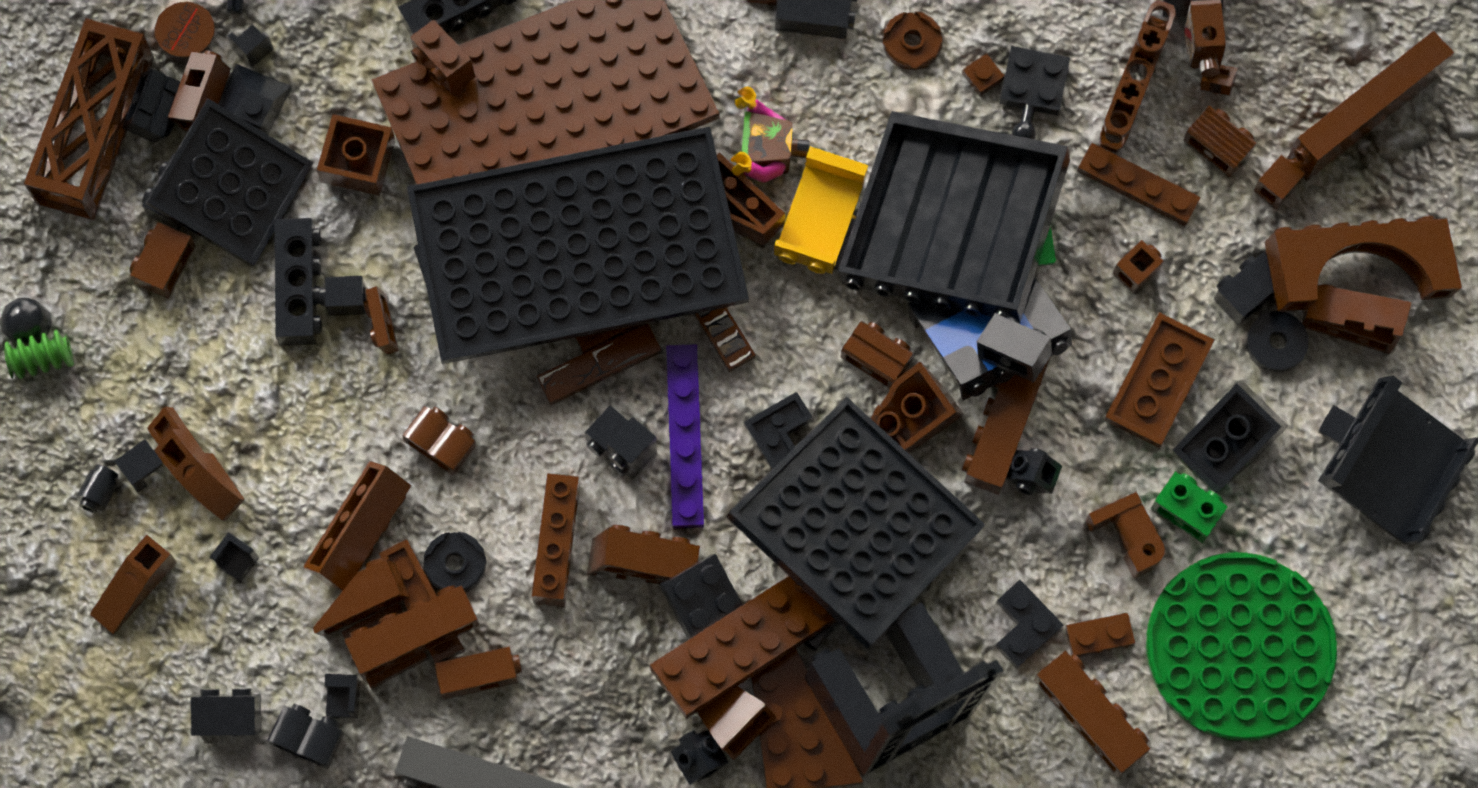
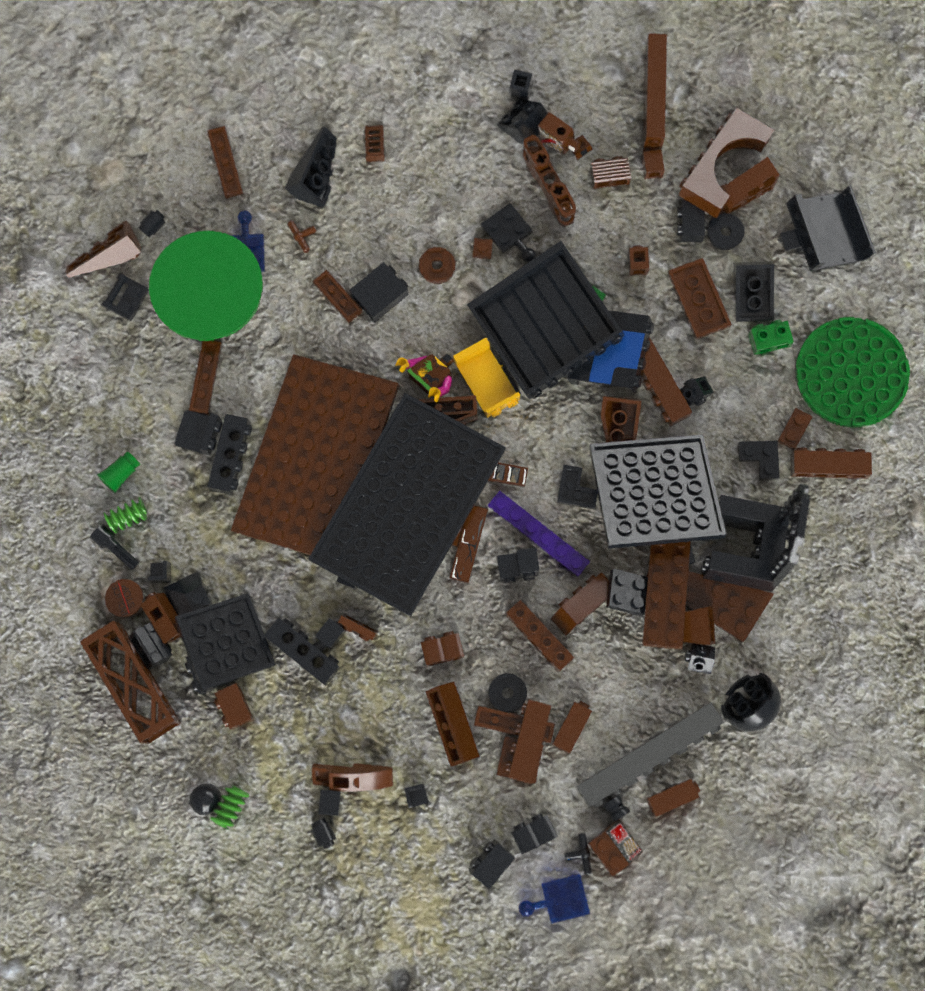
camera: 45 degrees left, 5 degrees up
reddish brown slope [89,535,177,635] -> none
reddish brown slope [313,558,409,637] -> none
reddish brown brick [317,114,395,196] -> none
black panel [324,673,361,719] -> none
reddish brown brick [410,20,476,95] -> none
reddish brown brick [840,321,914,388] -> none
brick [977,313,1052,383] -> none
reddish brown plate [1077,143,1201,226] -> none
reddish brown piece [1085,492,1165,579] -> none

